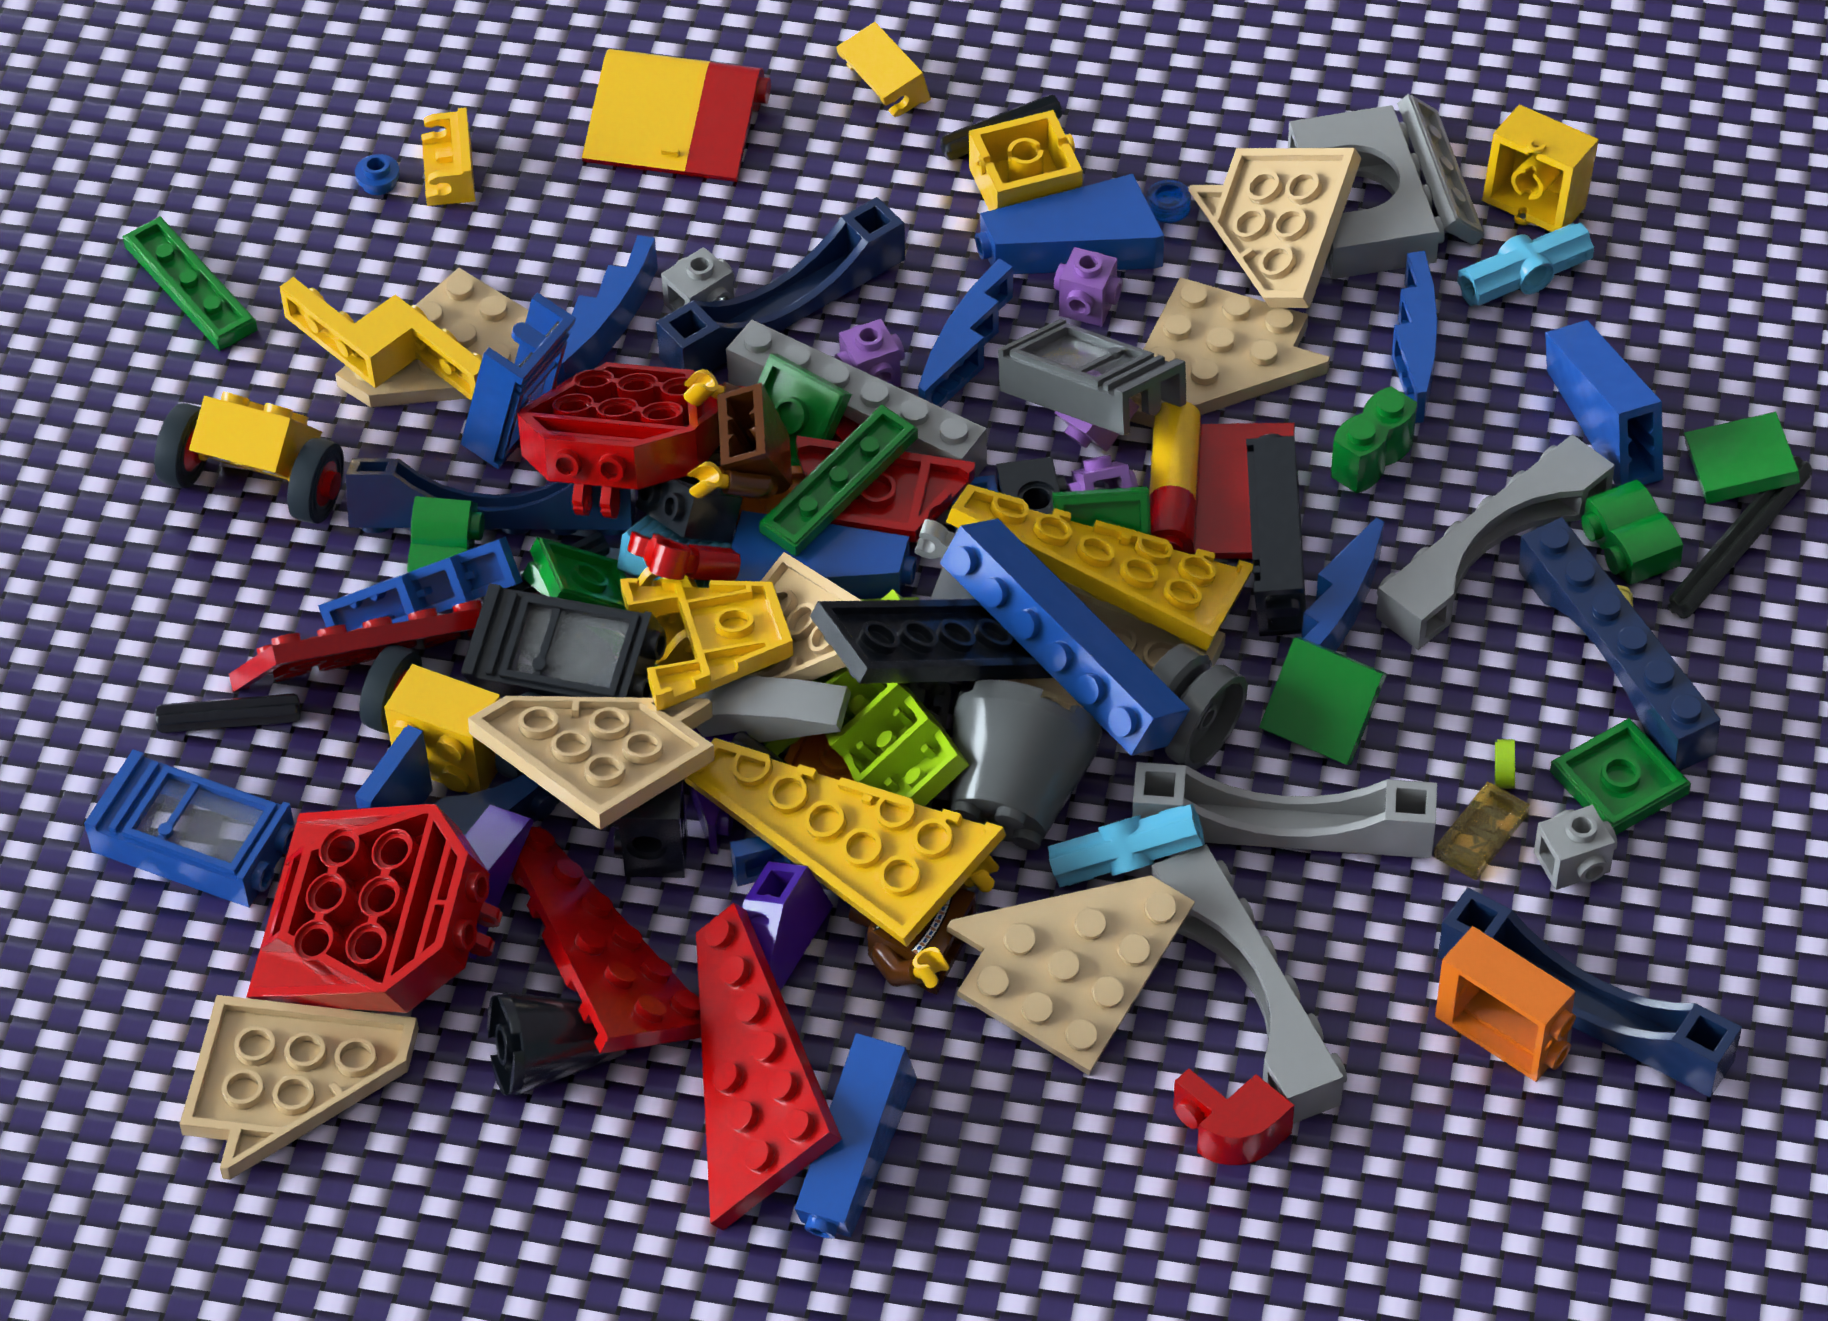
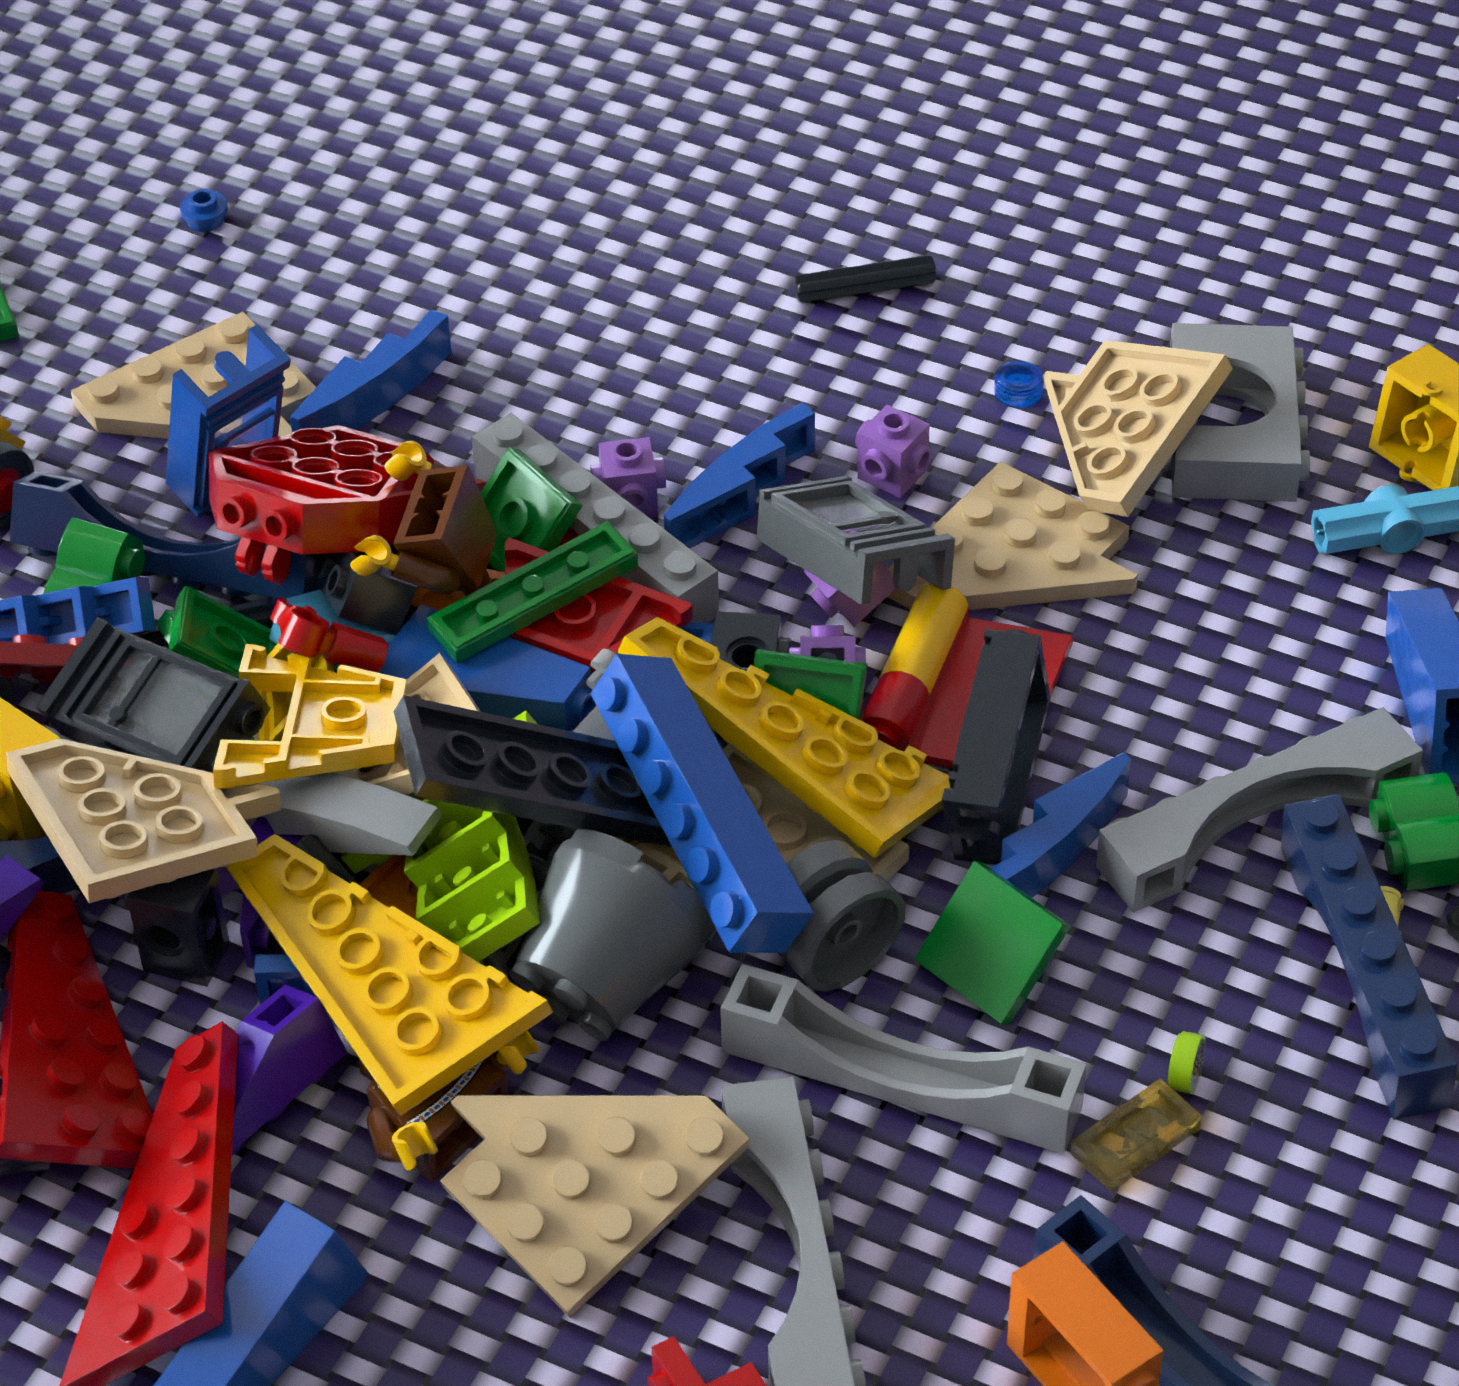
camera: 15 degrees right, 5 degrees down
yellow bracket [280,277,482,400] -> none
yellow hinge [421,107,476,206] -> none
yellow door [582,49,771,182] -> none
dark blue arch [656,197,905,372] -> none
light grey brick [661,247,735,312] -> none
yellow hinge [836,22,931,117] -> none
yellow brick [969,110,1083,211] -> none
blue slope [975,174,1164,274] -> none
medium azure piece [1047,803,1205,887] -> none
green brick [1331,386,1418,493] -> none
blue slope [1391,250,1438,423] -> none
light grey tile [1397,94,1484,246] -> none
light grey brick [1534,805,1617,890] -> none
green tile [1550,718,1691,835] -> none

